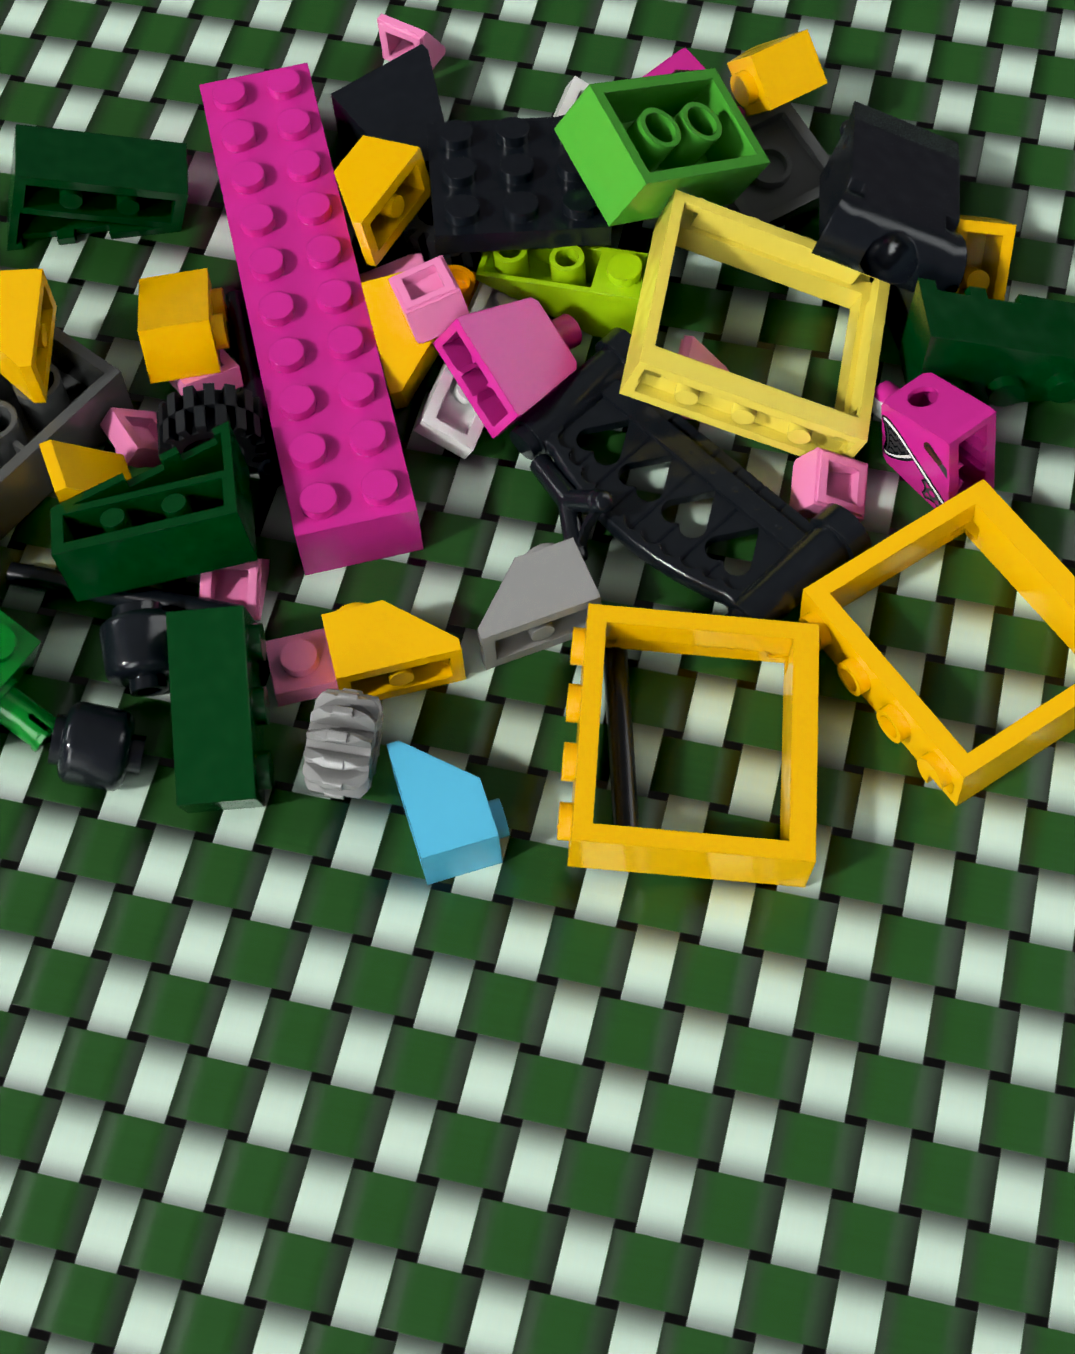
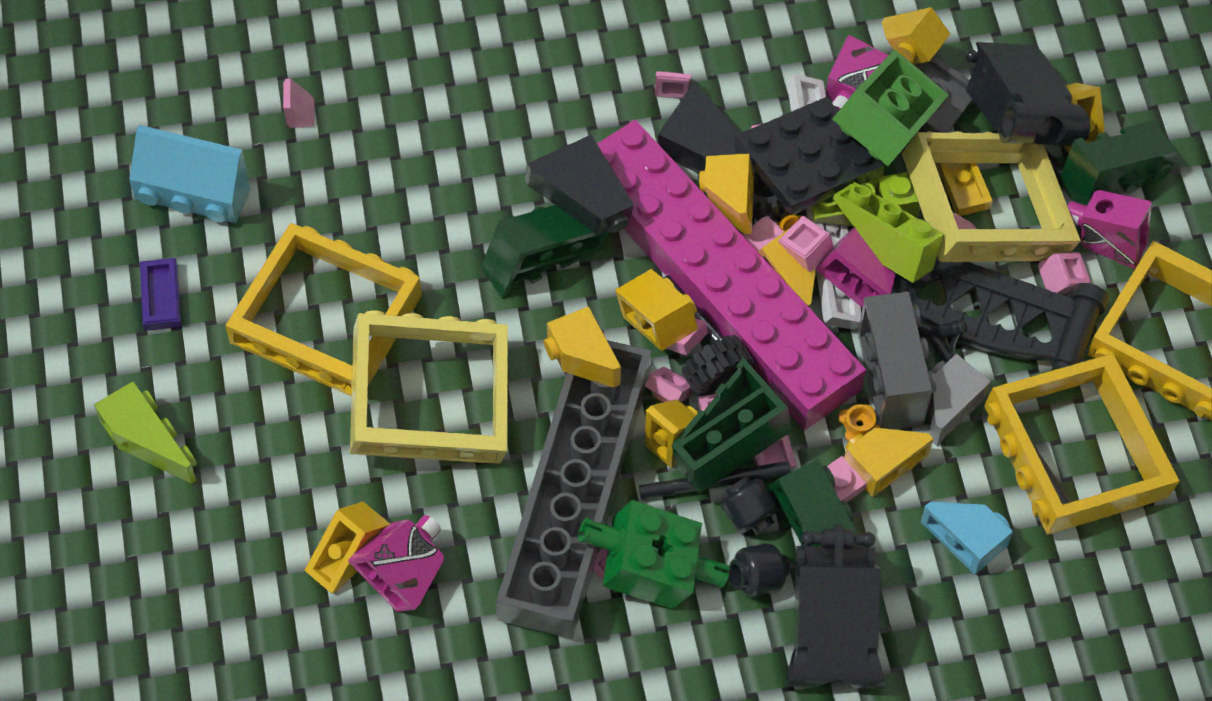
camera: 30 degrees left, 0 degrees up
light grey gear [302,688,384,800] -> none
none -> black slope [525,135,634,236]
none -> black piece [785,525,885,689]
none -> lime slope [833,182,944,283]
none -> light orange plate [838,404,881,442]
none -> dark grey brick [857,292,936,429]
none -> yellow plate [935,163,993,216]

